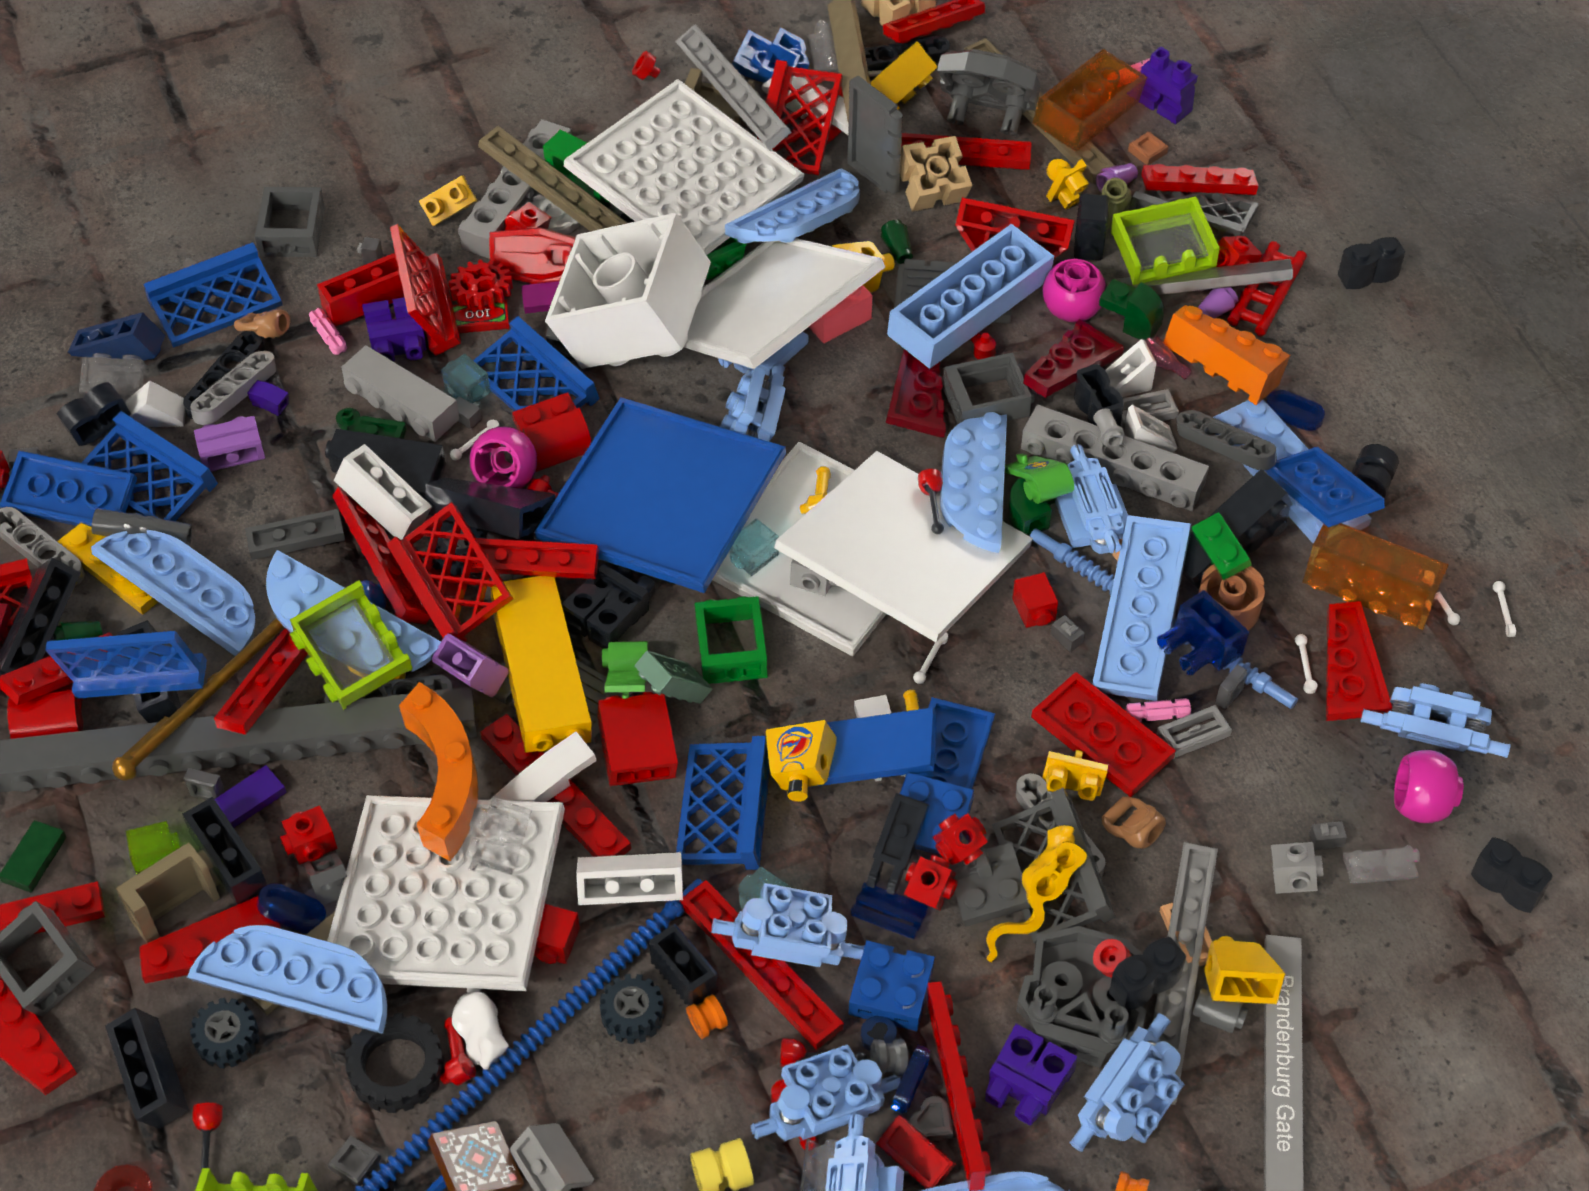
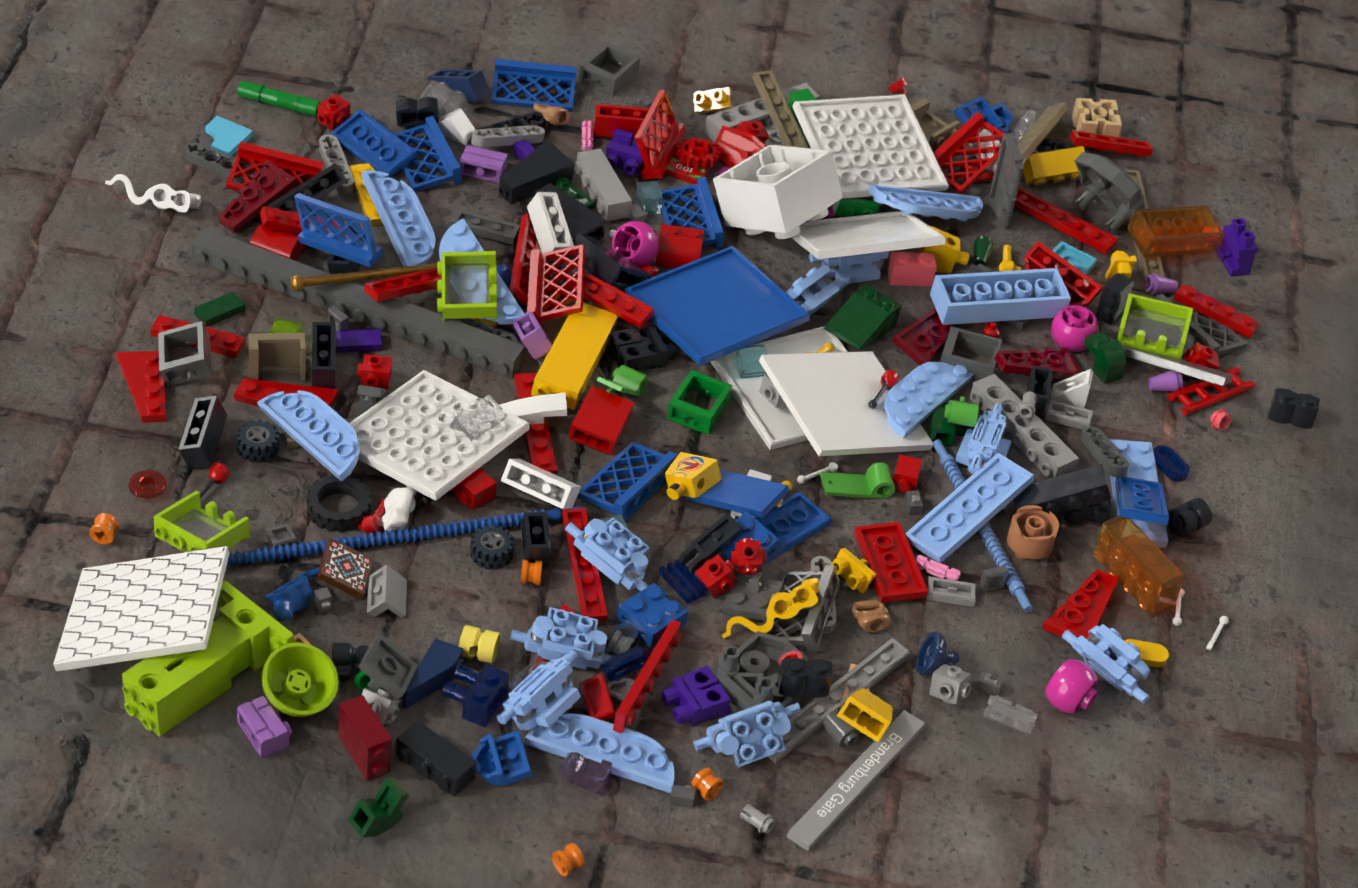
camera: 25 degrees right, 10 degrees down
dark grey axle [91,508,192,546] -> none
clear blue tile [257,883,326,933] -> none
orange brick [399,682,478,862] -> none
sand green piece [634,650,713,704] -> none
light grey tile [676,24,791,150] -> none
tan brick [899,136,972,212] -> none
olive animal [1101,178,1132,229] -> none
white slope [1124,405,1178,452] -> none
nougat tile [1128,131,1168,165] -> none
clear pink cone [1145,335,1192,380] -> none
clear blue brick [1157,590,1249,675] -> none
orange wedge [1163,305,1290,405] -> none
green plate [1191,512,1252,581] -> none
white hinge [1295,634,1317,694] -> none
black brick [1471,837,1553,913] -> none
none -> black slope [498,141,574,205]
none -> bright green door [820,462,895,499]
none -> dark green slope [824,285,902,351]
none -> dark blue hair [916,631,959,676]
none -> yellow piece [999,245,1021,272]
none -> medium azure tile [1052,241,1098,275]
none -> yellow tile [1124,639,1169,667]
none -> coral plate [1210,409,1231,431]

